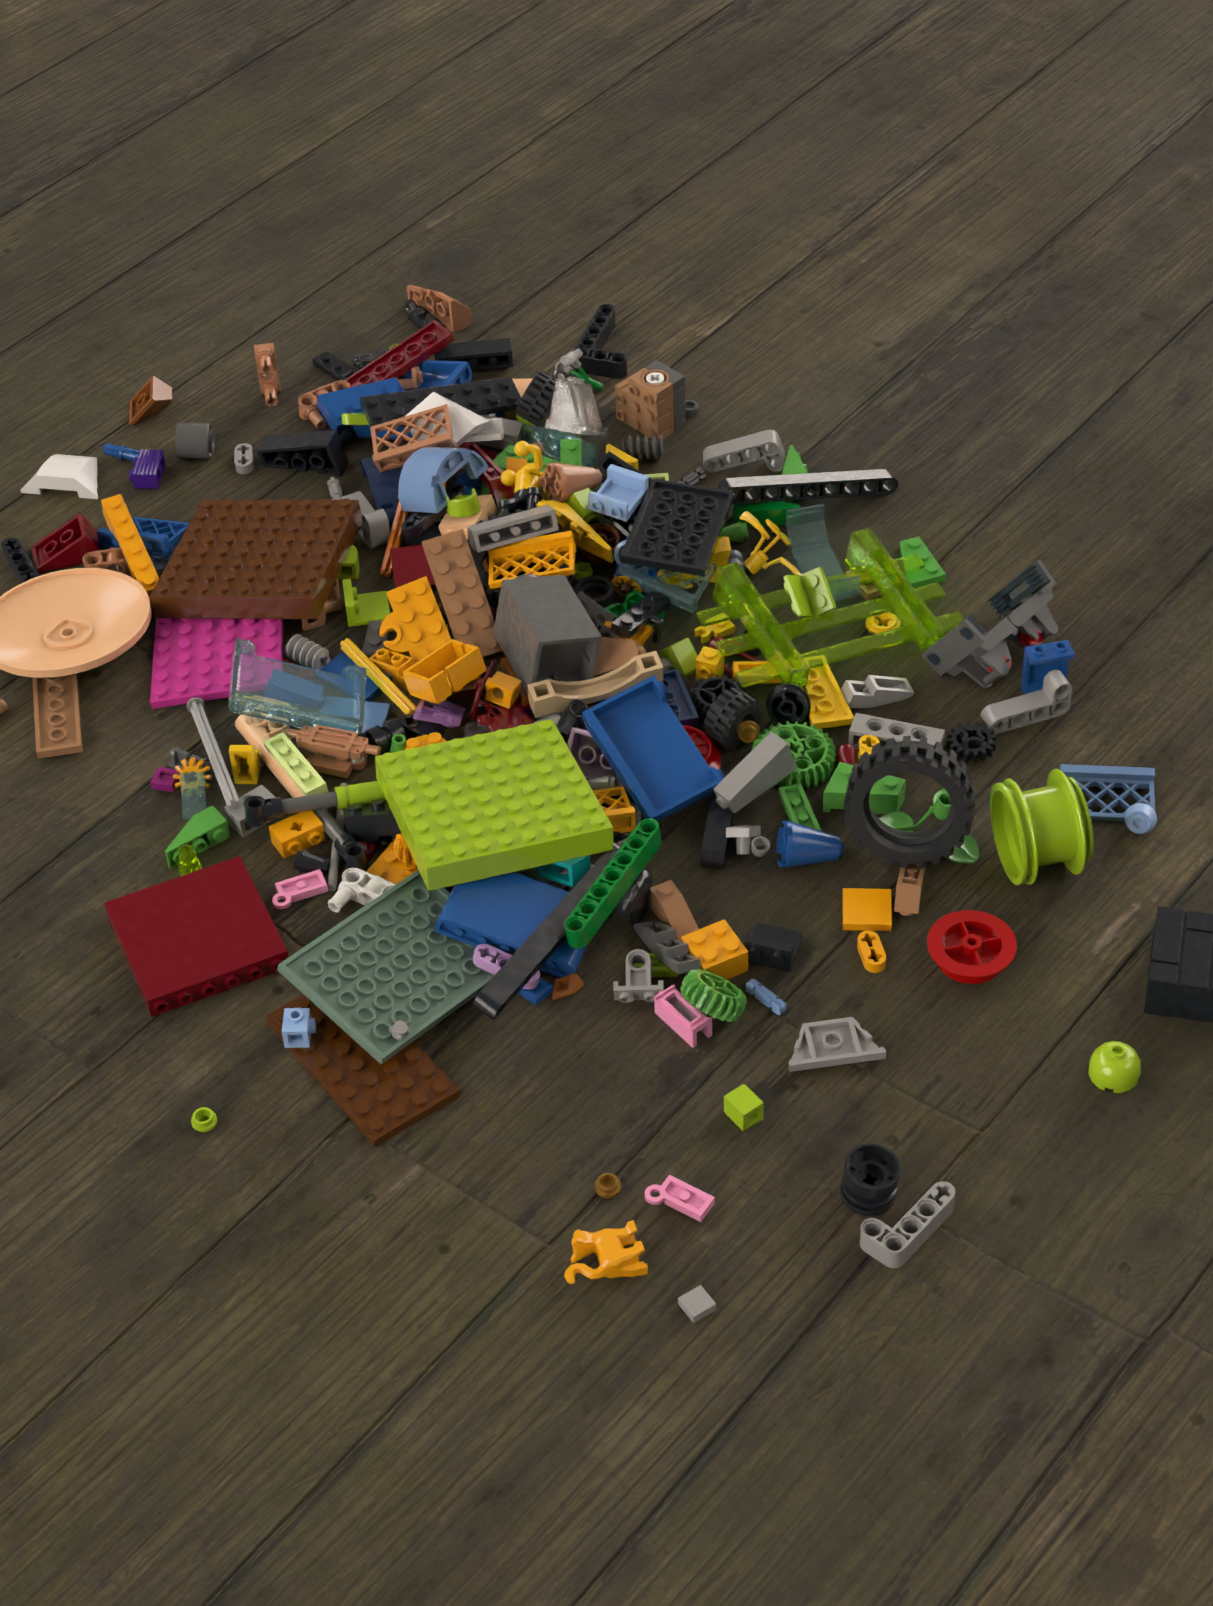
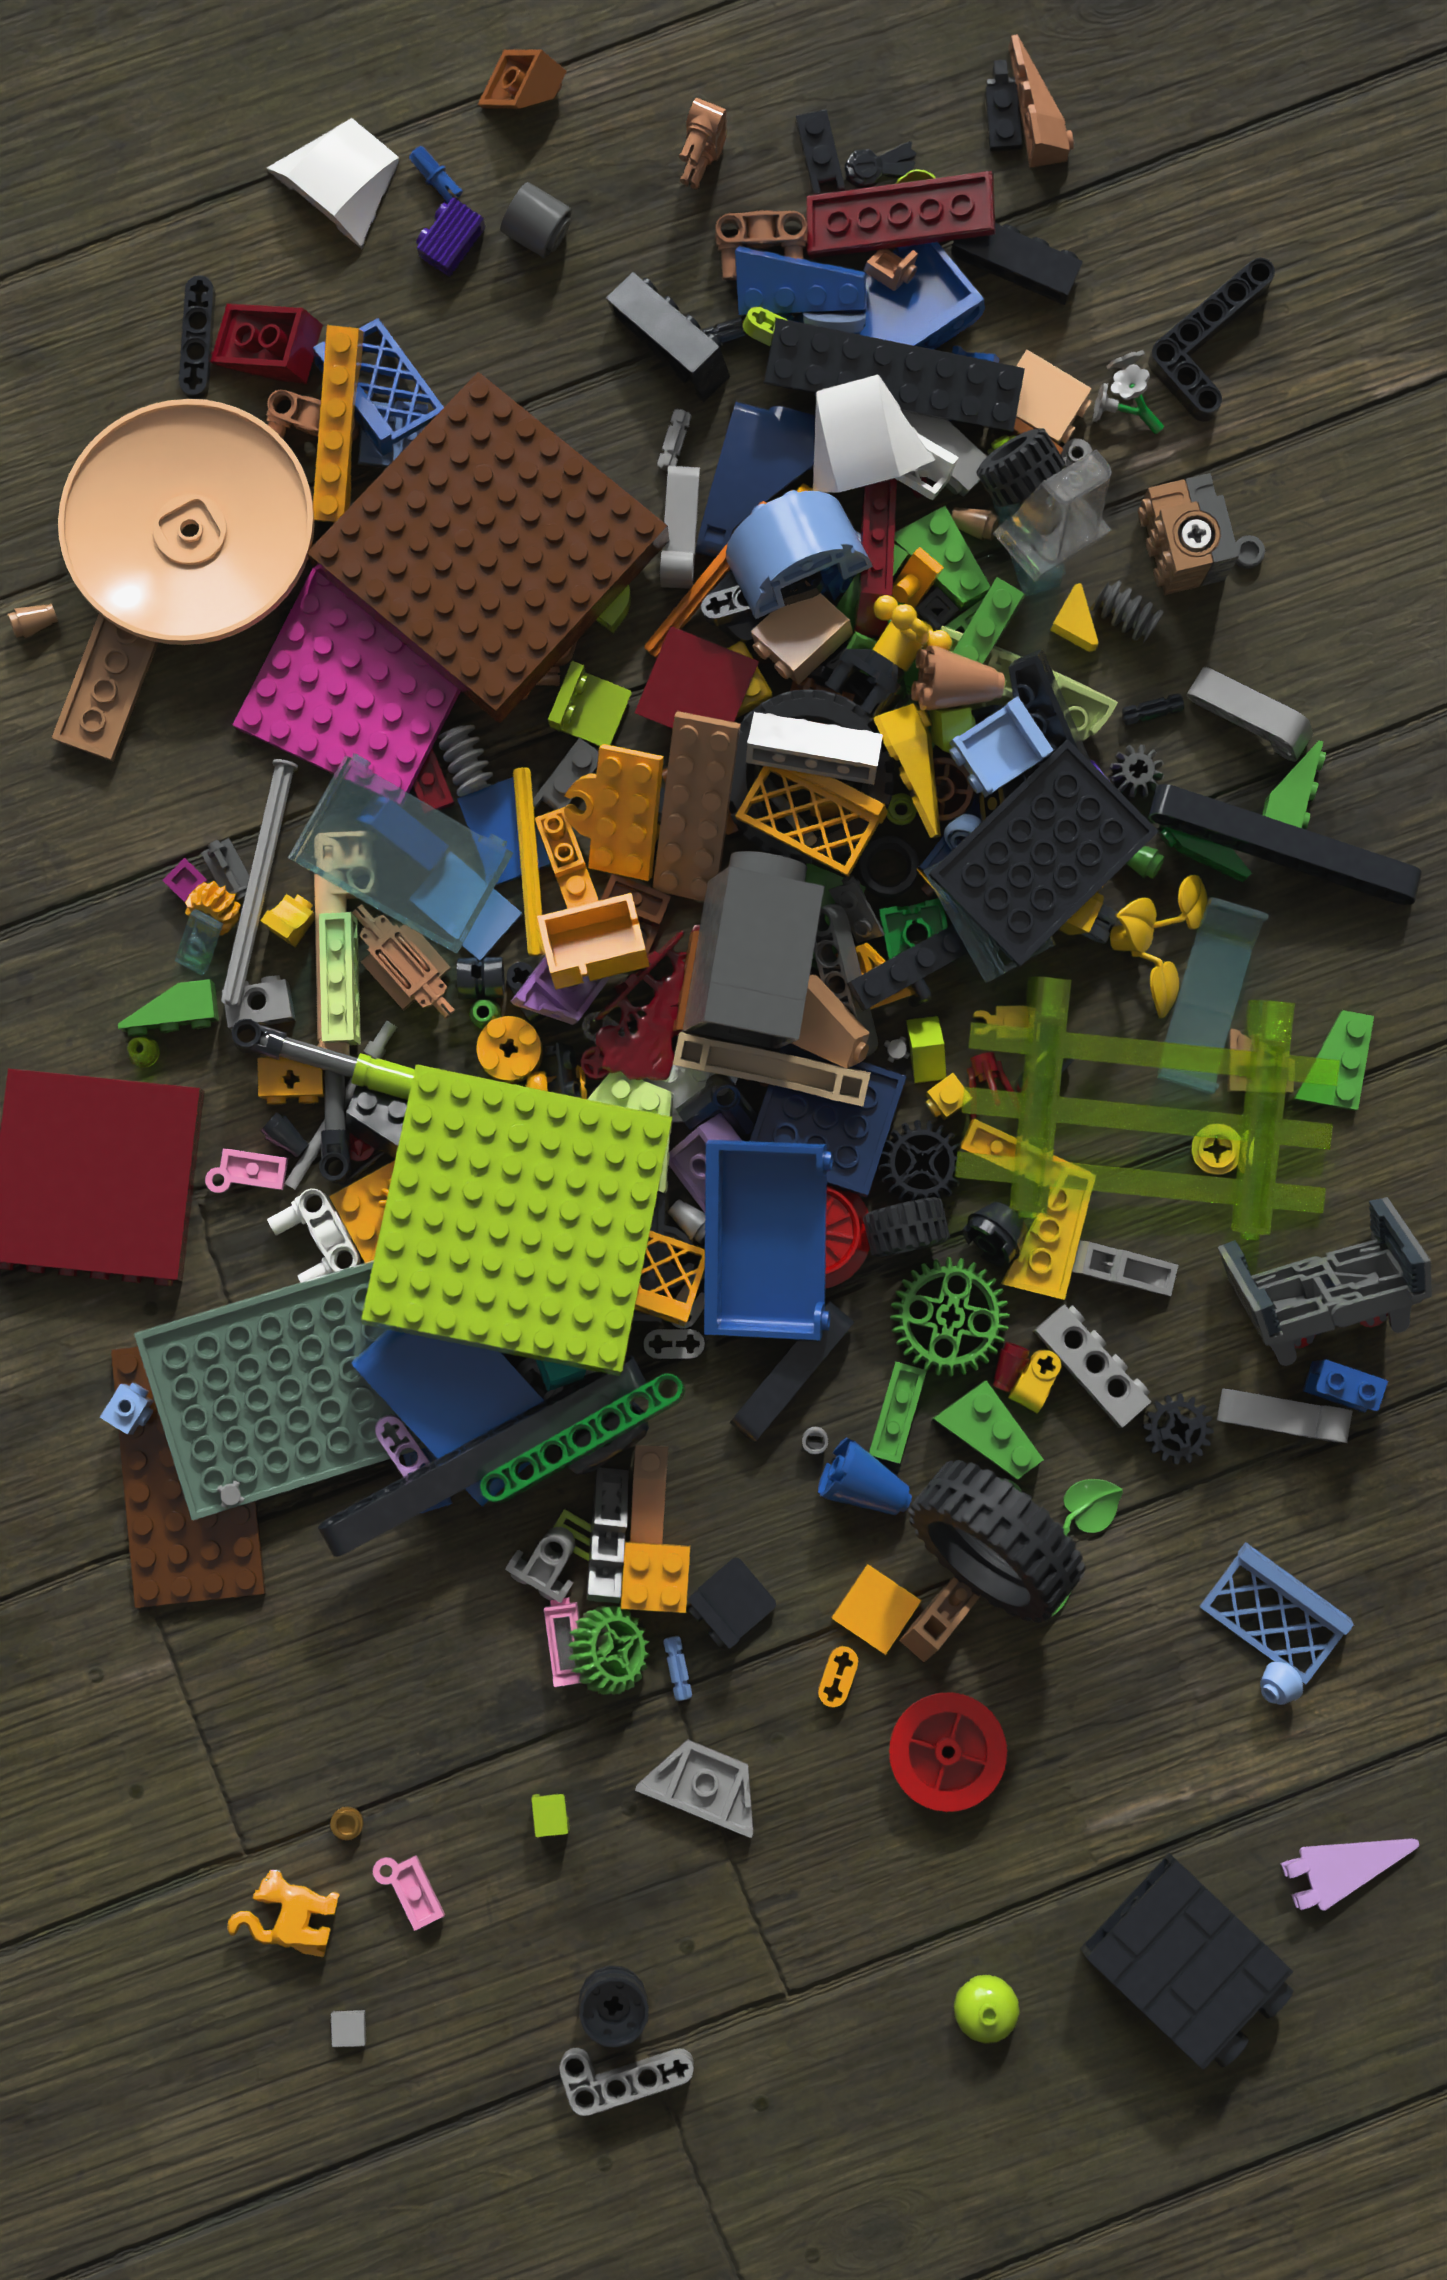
camera: 30 degrees right, 40 degrees up
light grey beam [234,443,254,474] -> none
nougat fence [370,404,457,473] -> none
lime hair [446,488,480,518] -> none
light orange brick [484,671,522,709] -> none
dark orange slope [552,973,584,1000] -> none
light grey slope [713,731,797,813] -> none
light grey tile [726,825,761,854] -> none
pearl gold plate [737,721,760,743] -> none
lime bracket [784,567,836,618] -> none
lime wheel [990,769,1093,885] -> none

